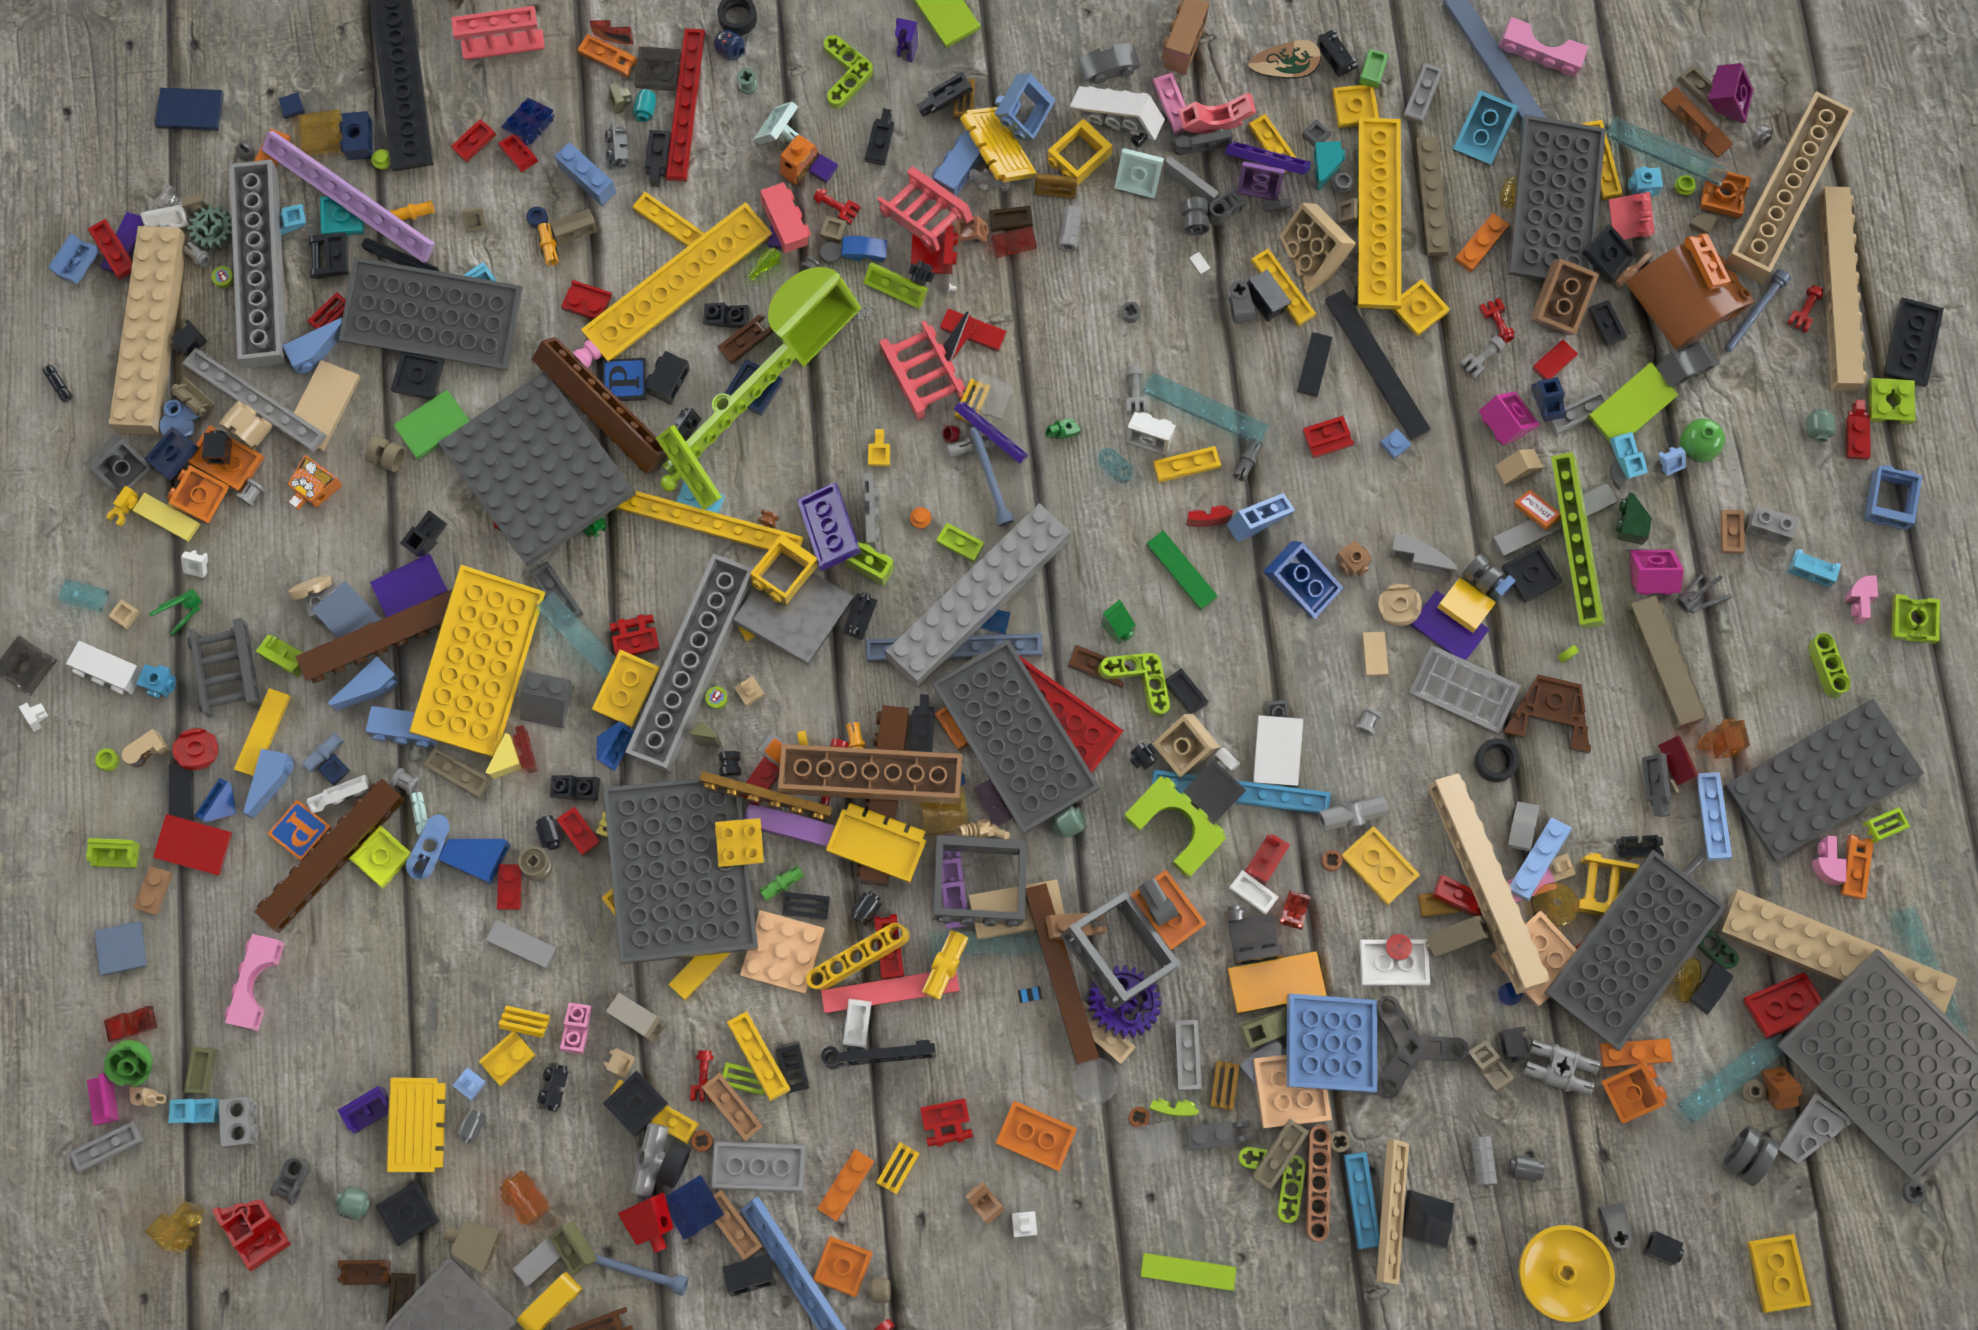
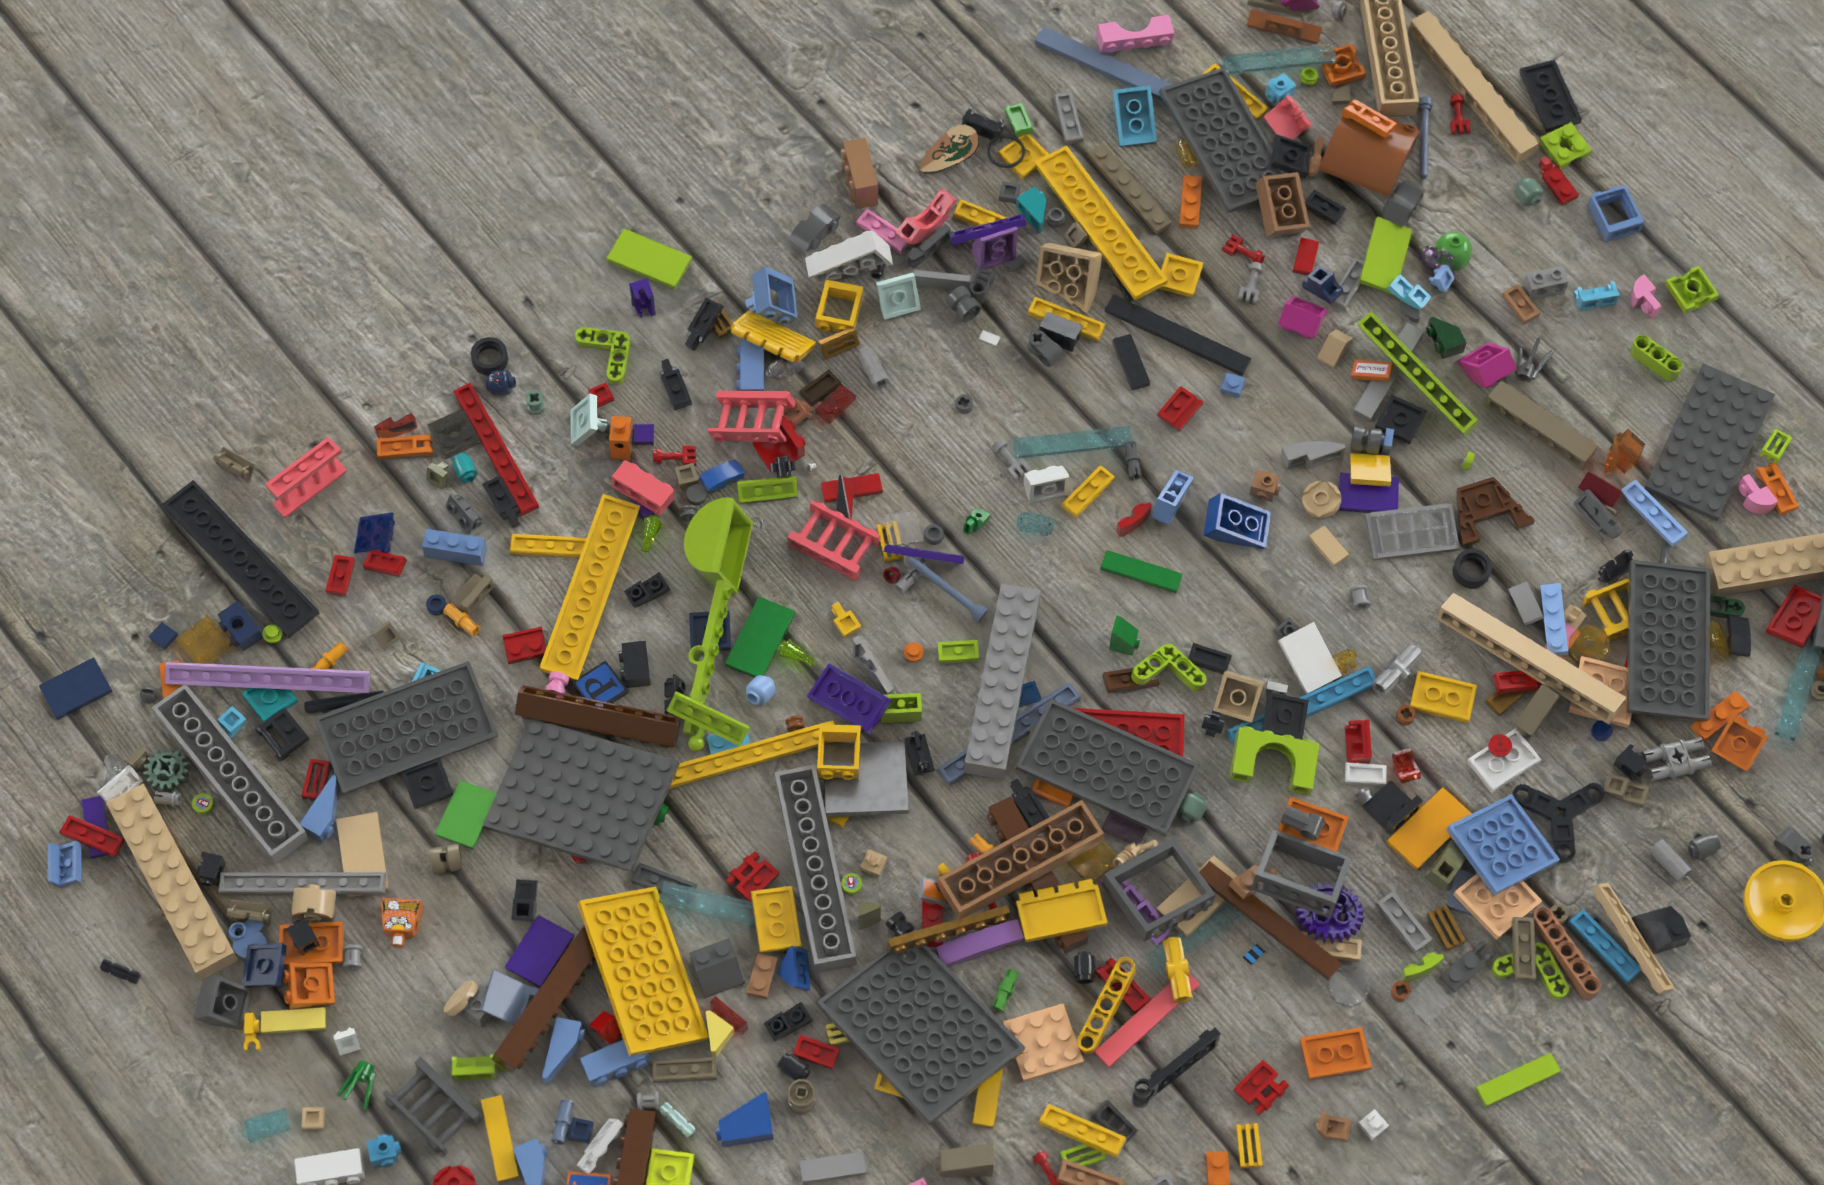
camera: 35 degrees left, 10 degrees down
medium blue piece [405,814,450,880] -> none
red plate [497,864,523,910] -> none
yellow hinge [715,818,764,867] -> none
reddish brown hinge [717,313,774,365] -> none
black tile [782,892,830,920] -> none
white plate [842,998,872,1048] -> none
none -> red tile [588,382,614,408]
none -> red brick [589,1010,622,1045]
none -> green tile [725,597,795,678]
none -> light blue head [746,675,776,705]
none -> medium nougat plate [747,953,778,999]
none -> clear neon green cone [778,638,815,666]
none -> dark grey tile [924,524,944,545]
none -> black piece [987,134,1025,168]
none -> clear yellow tile [1332,649,1358,673]
none -> piece [1421,245,1454,271]

